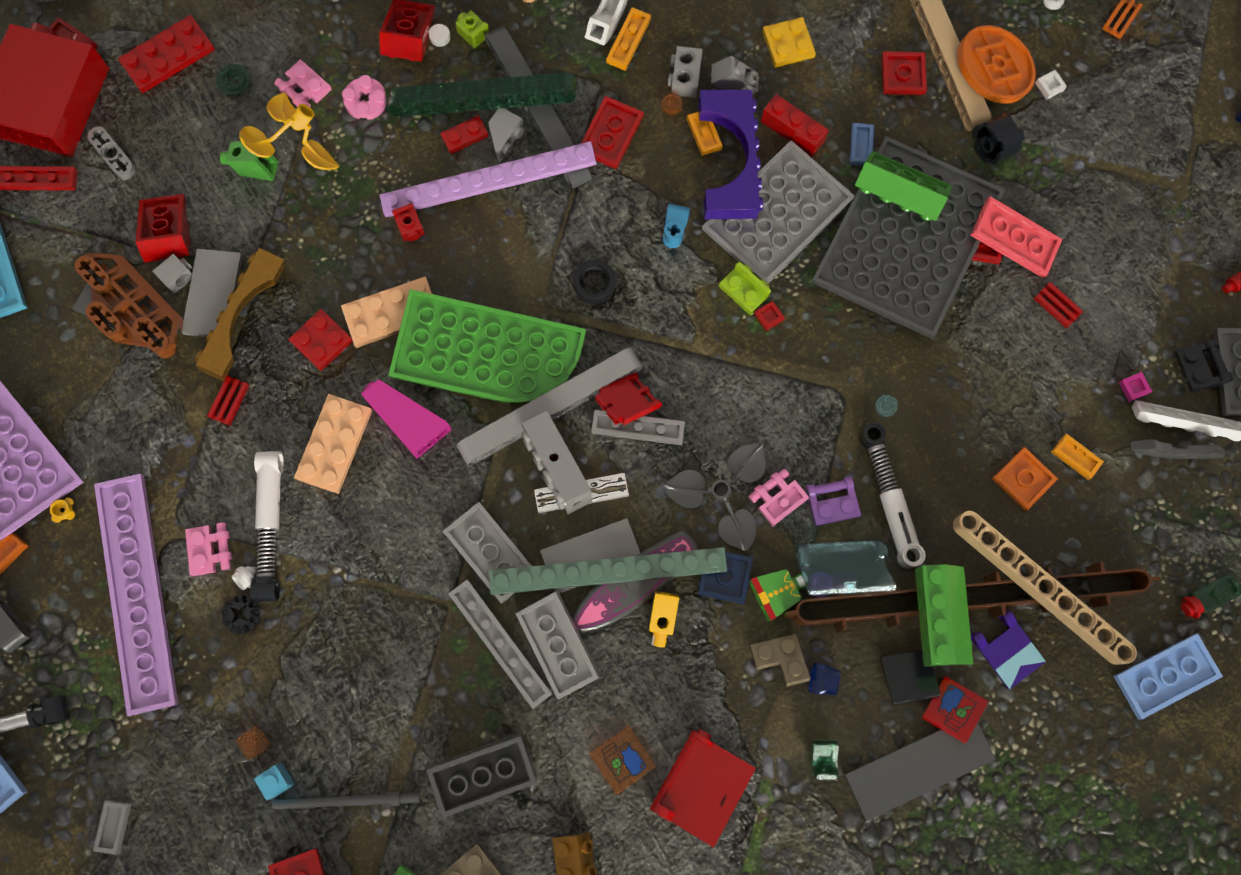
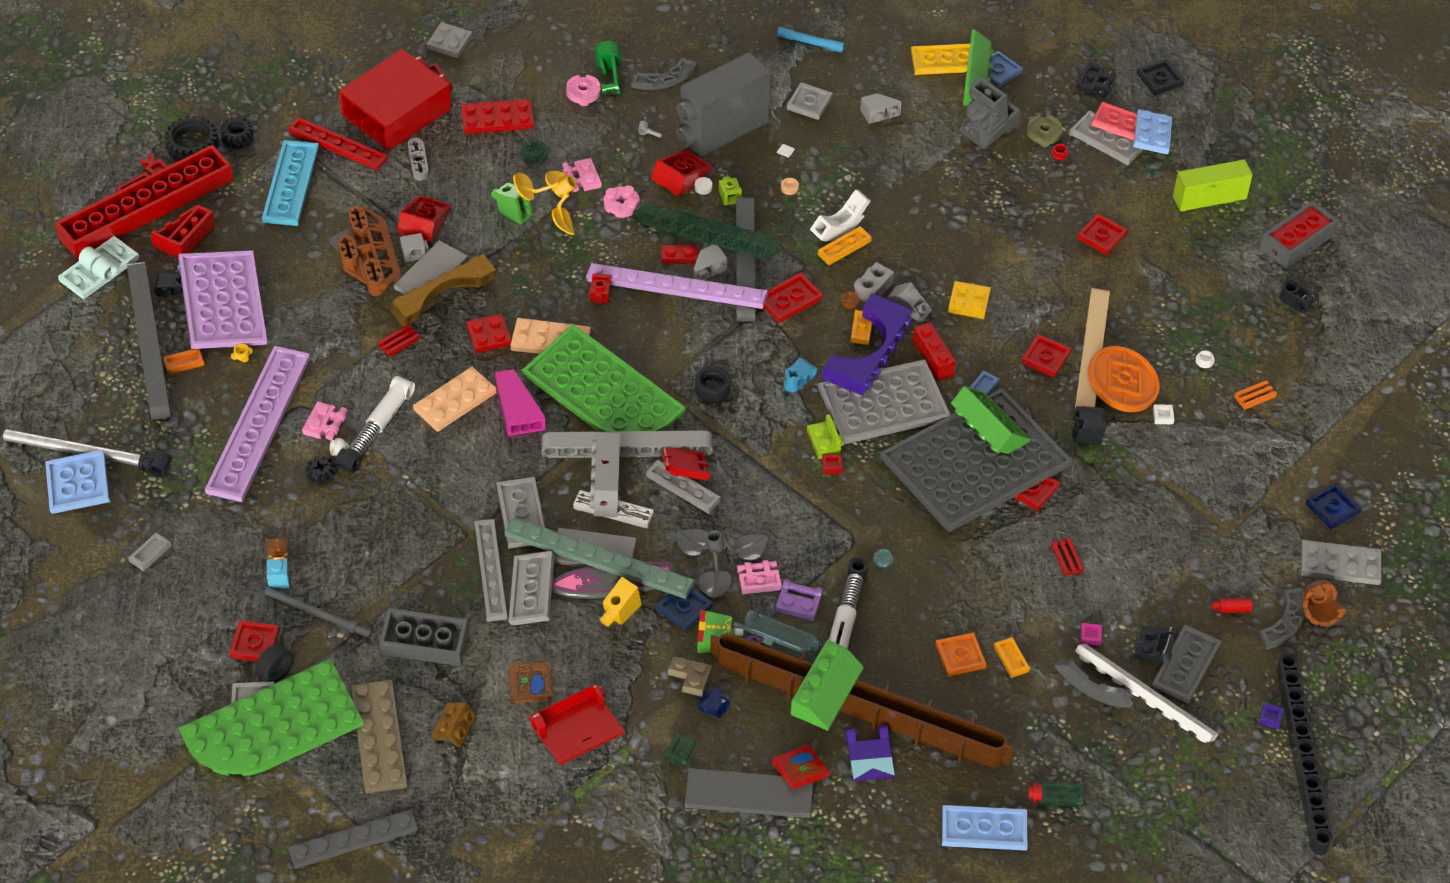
camera: 30 degrees right, 25 degrees down
black tile [880,650,941,706] -> none
tan beam [953,511,1137,665] -> none
coral tile [970,196,1062,278] -> none

